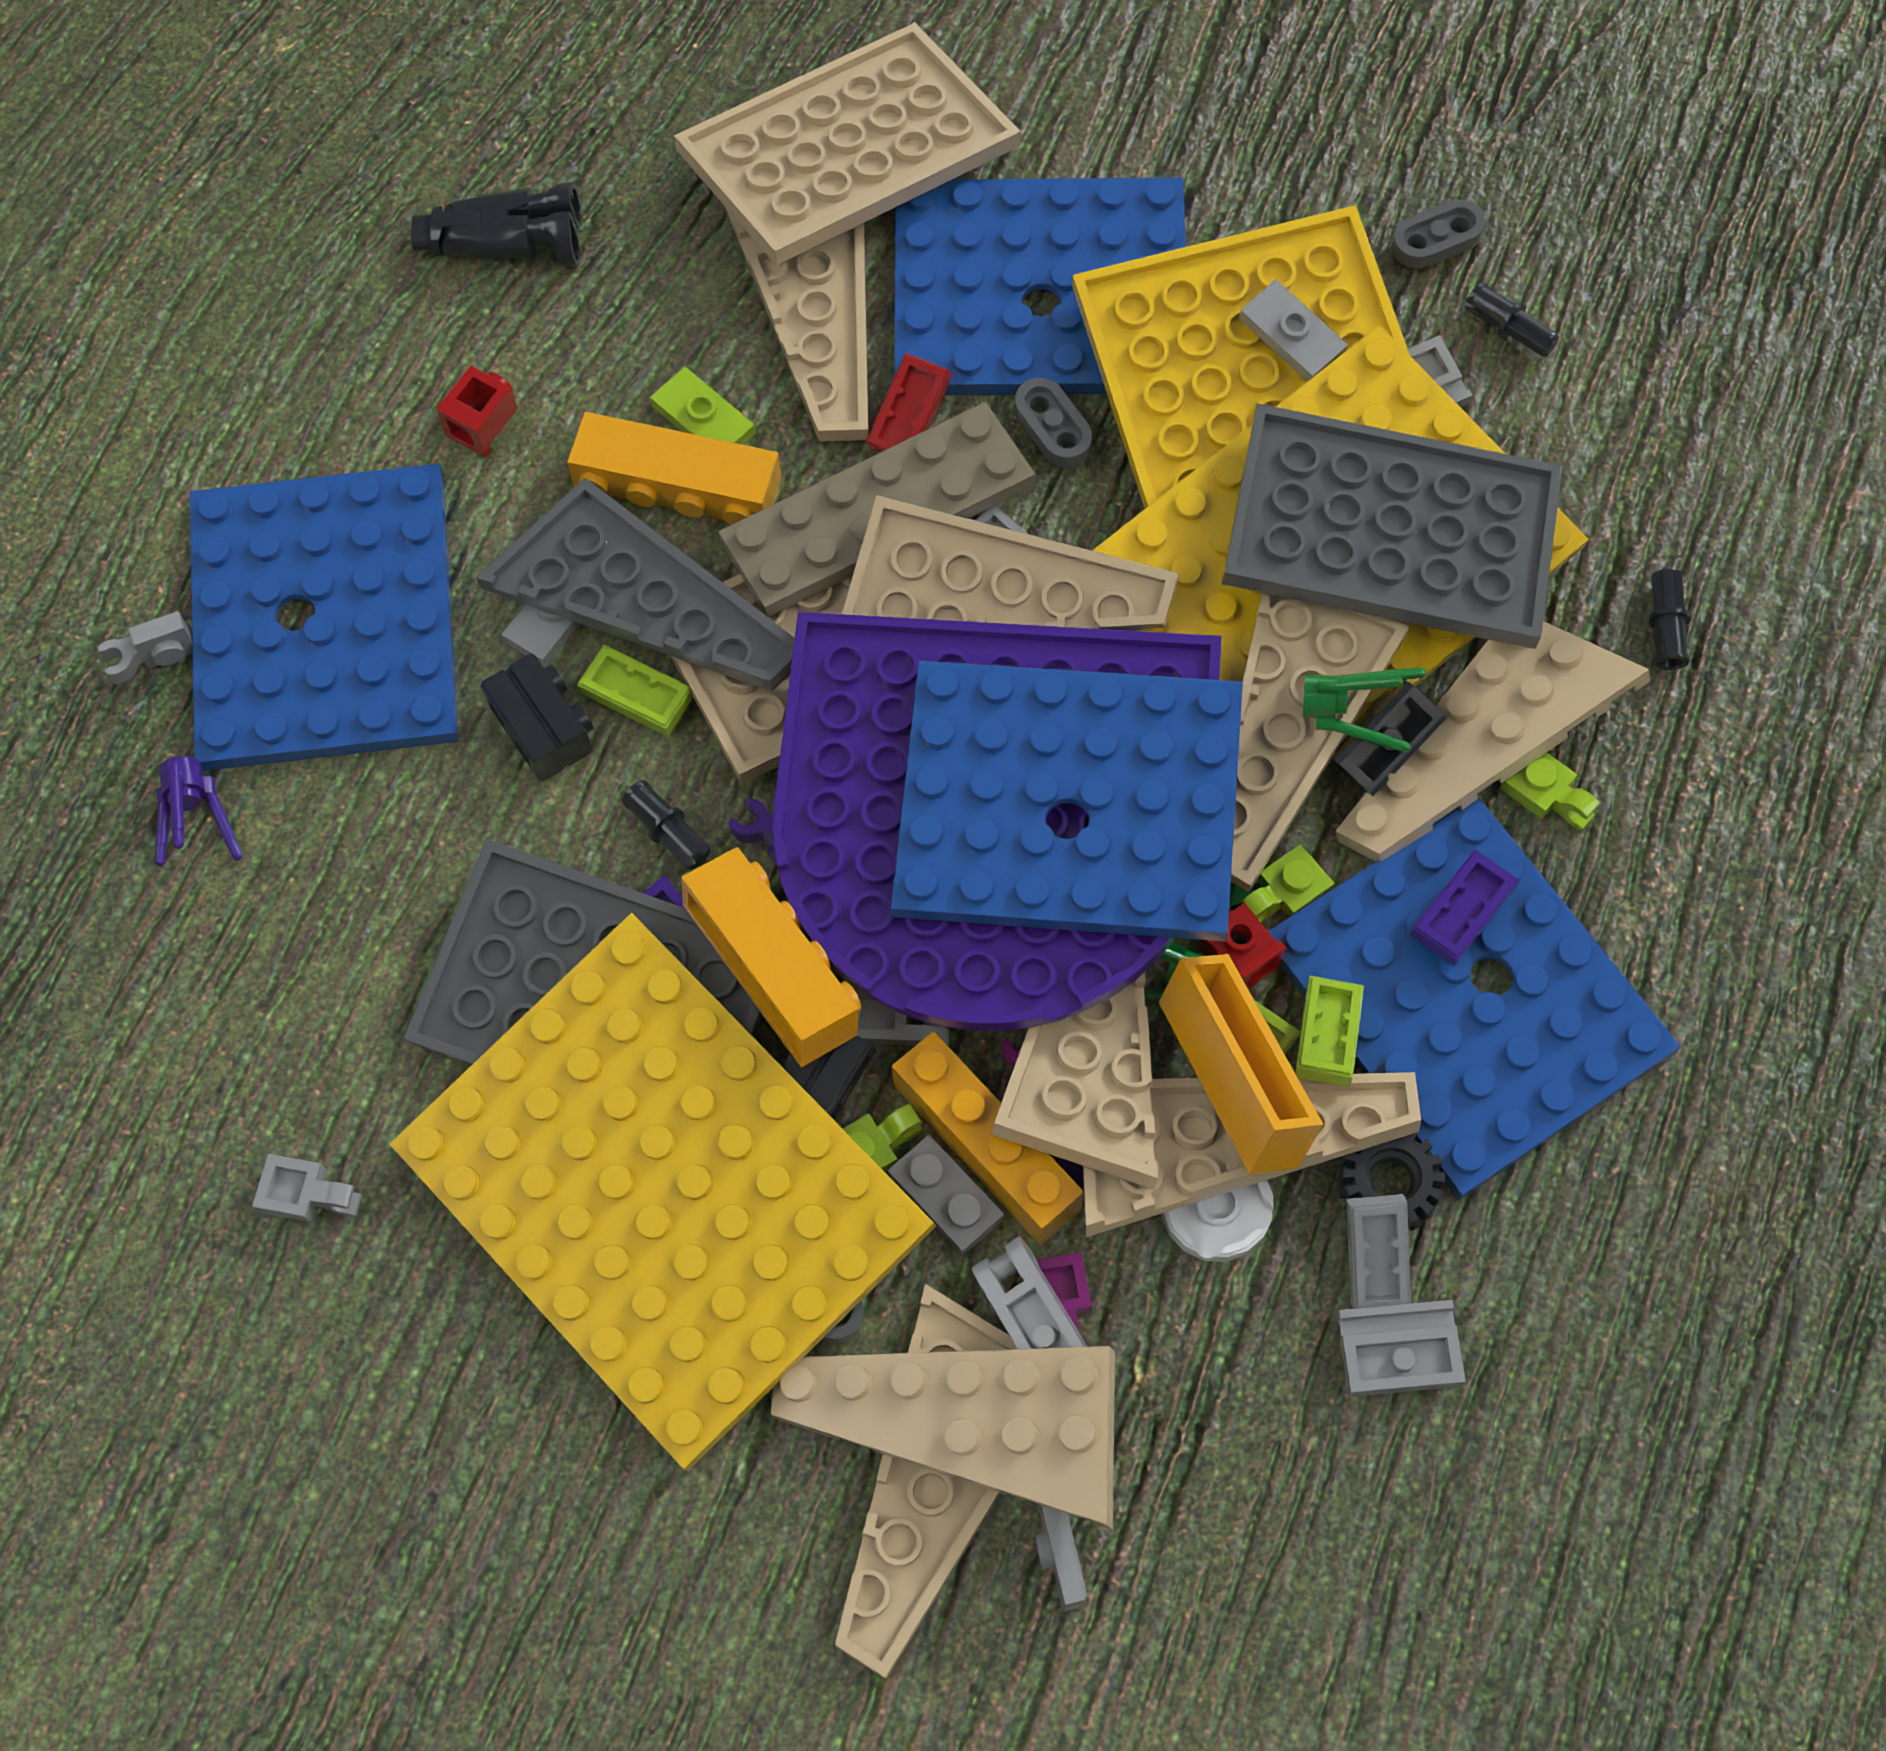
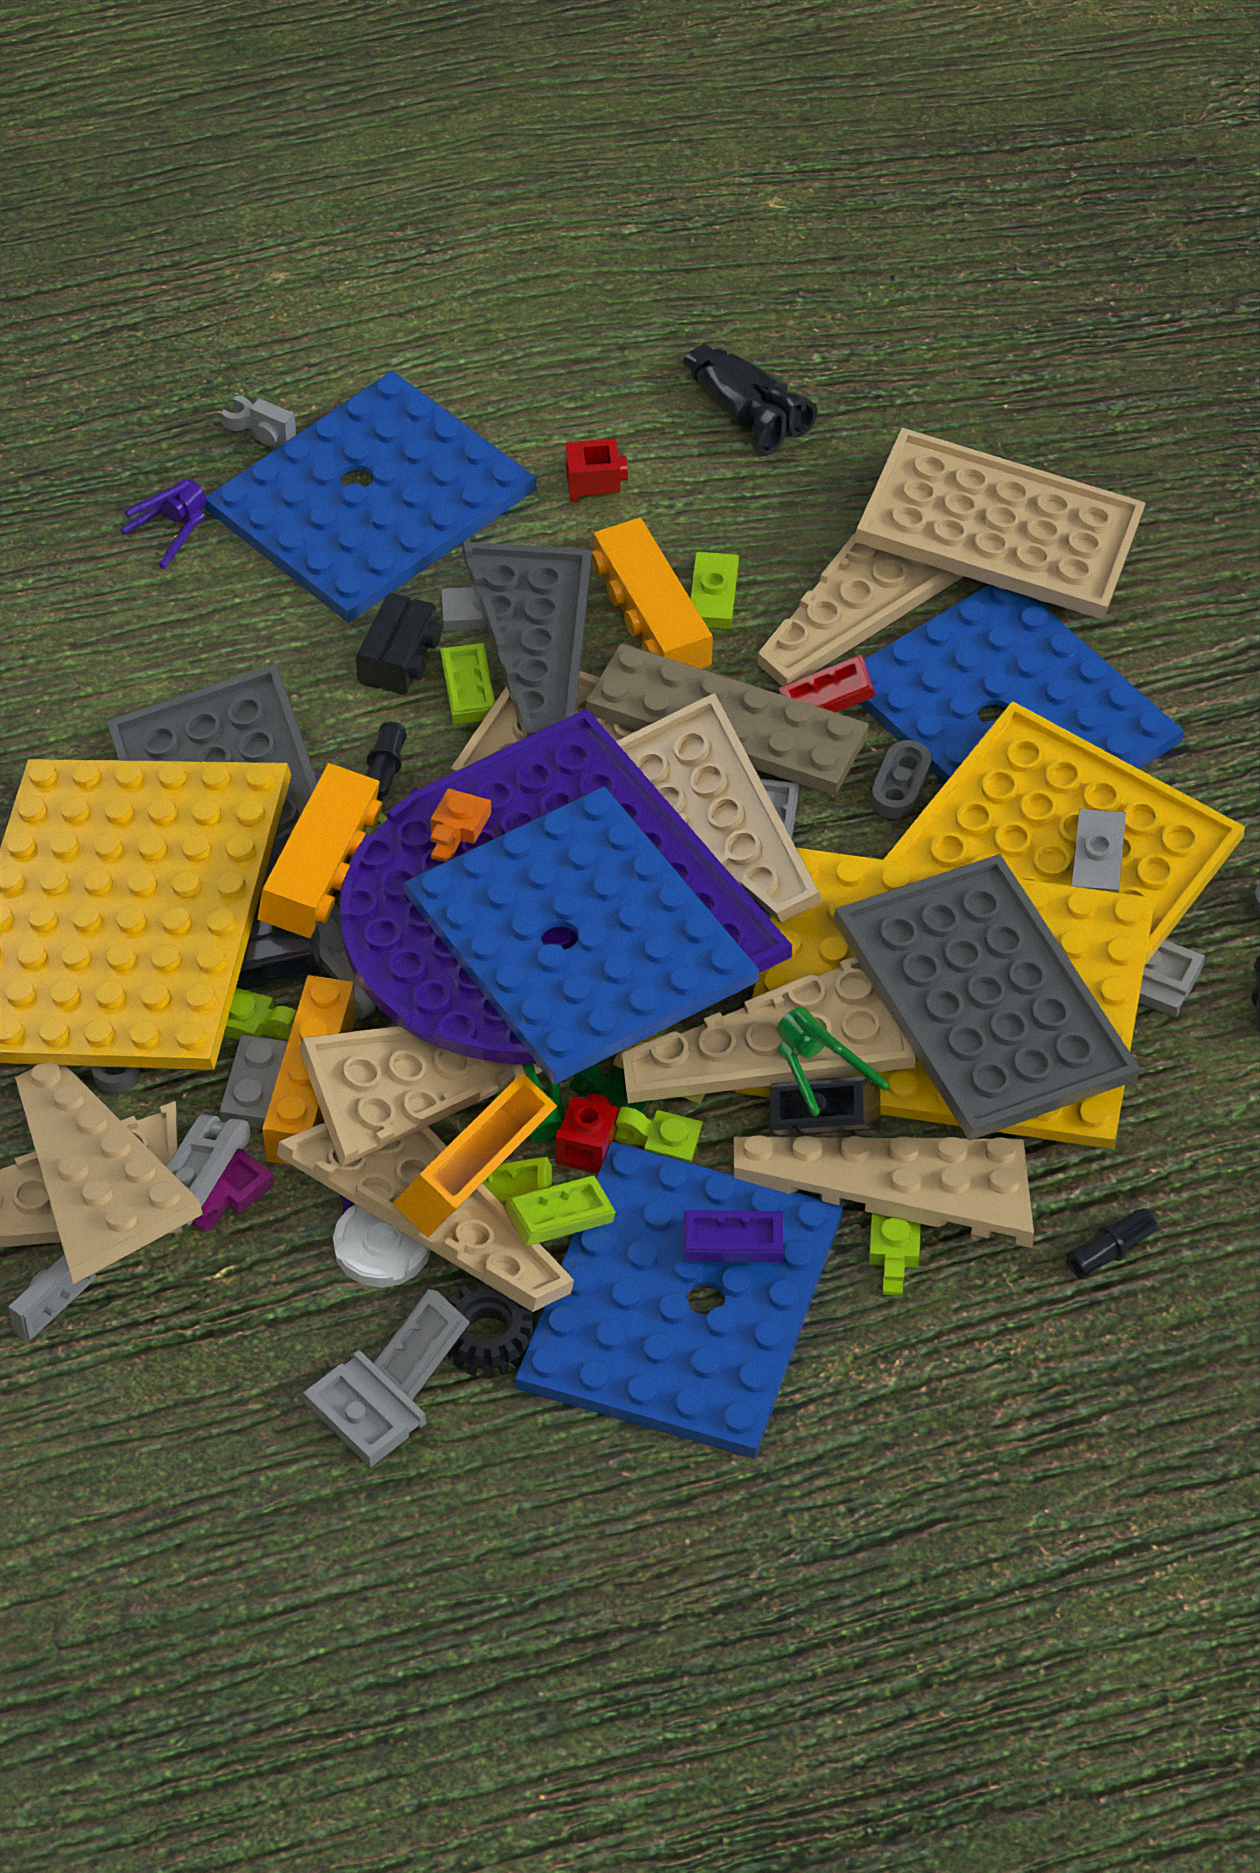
camera: 50 degrees right, 15 degrees down
none -> orange plate [430,788,491,862]

